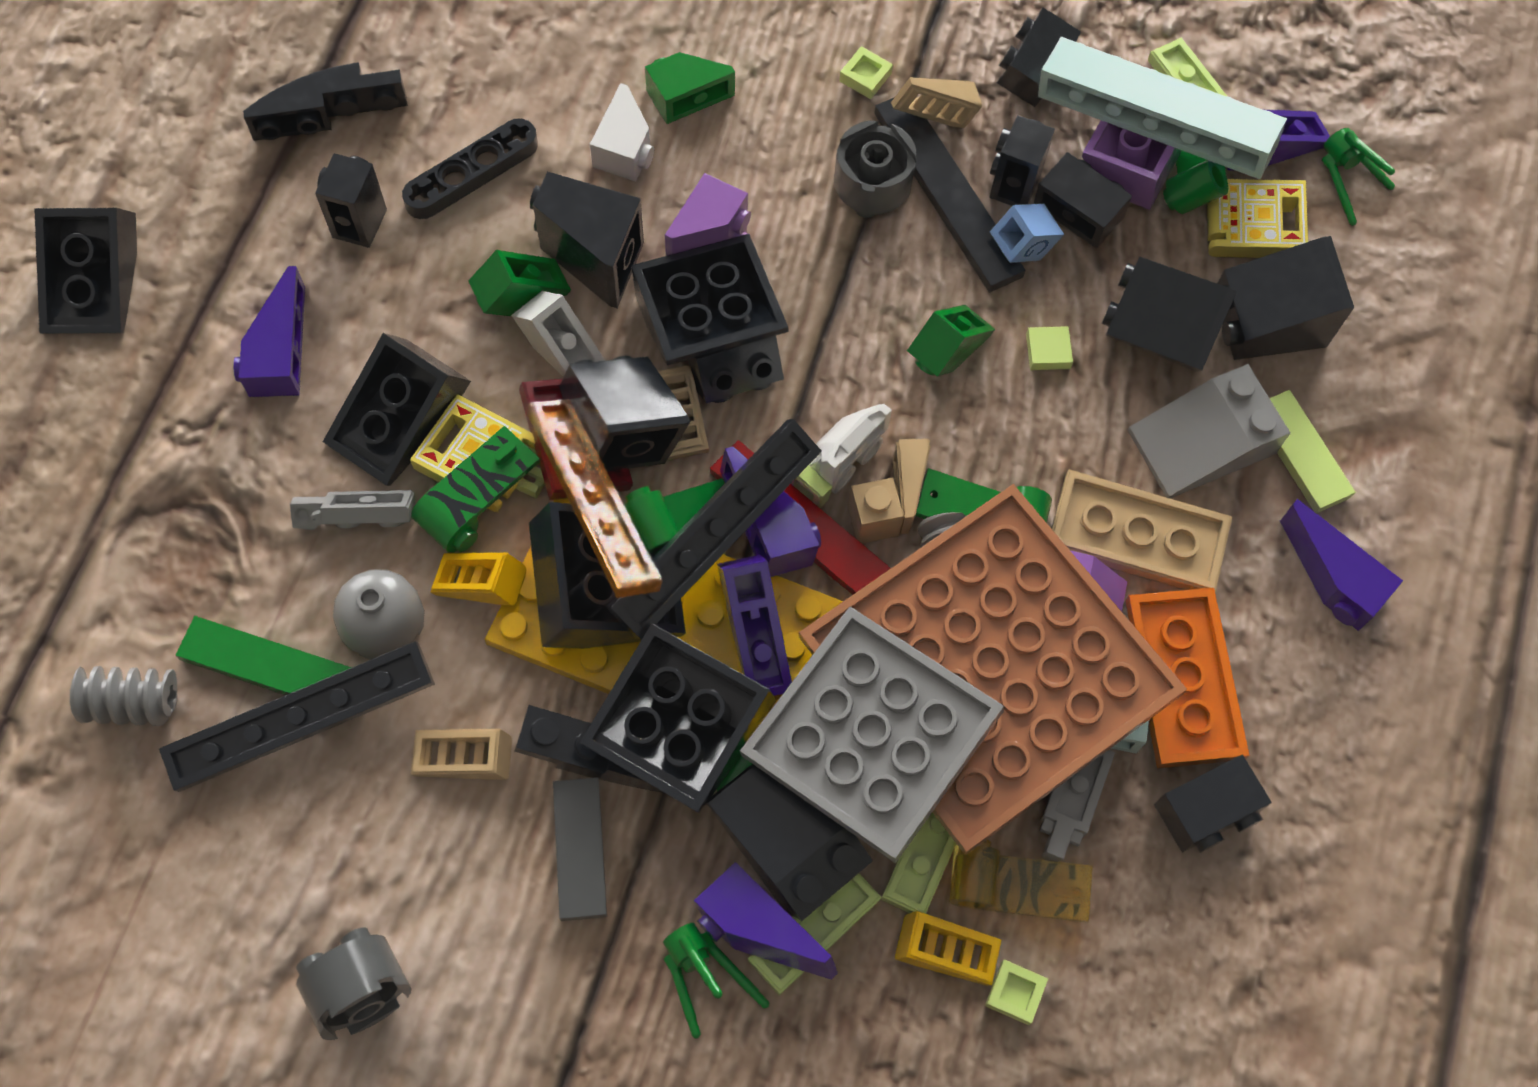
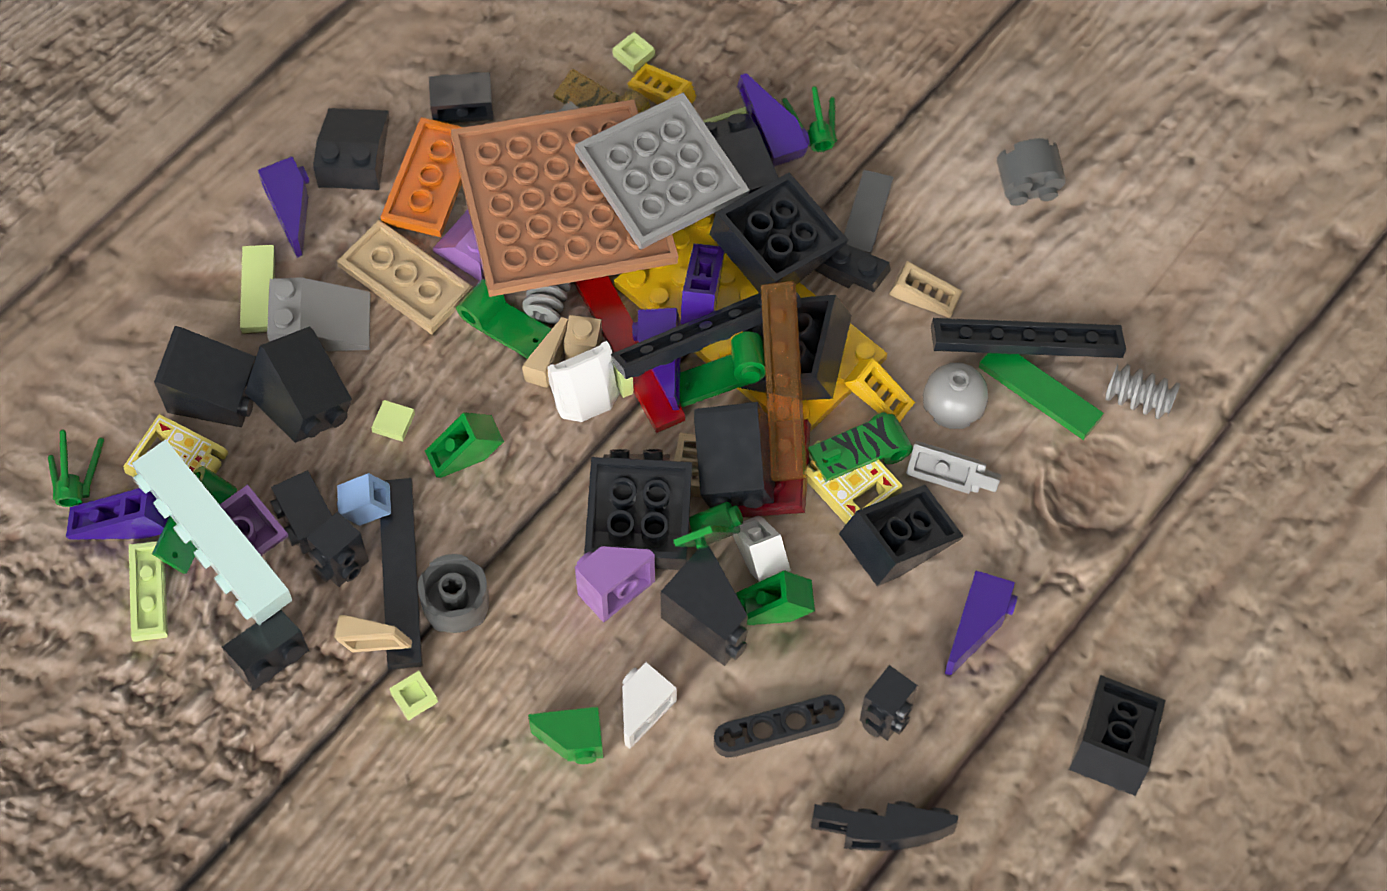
camera: 155 degrees left, 5 degrees down
none -> black slope [313,108,390,190]
none -> green door [673,502,744,549]

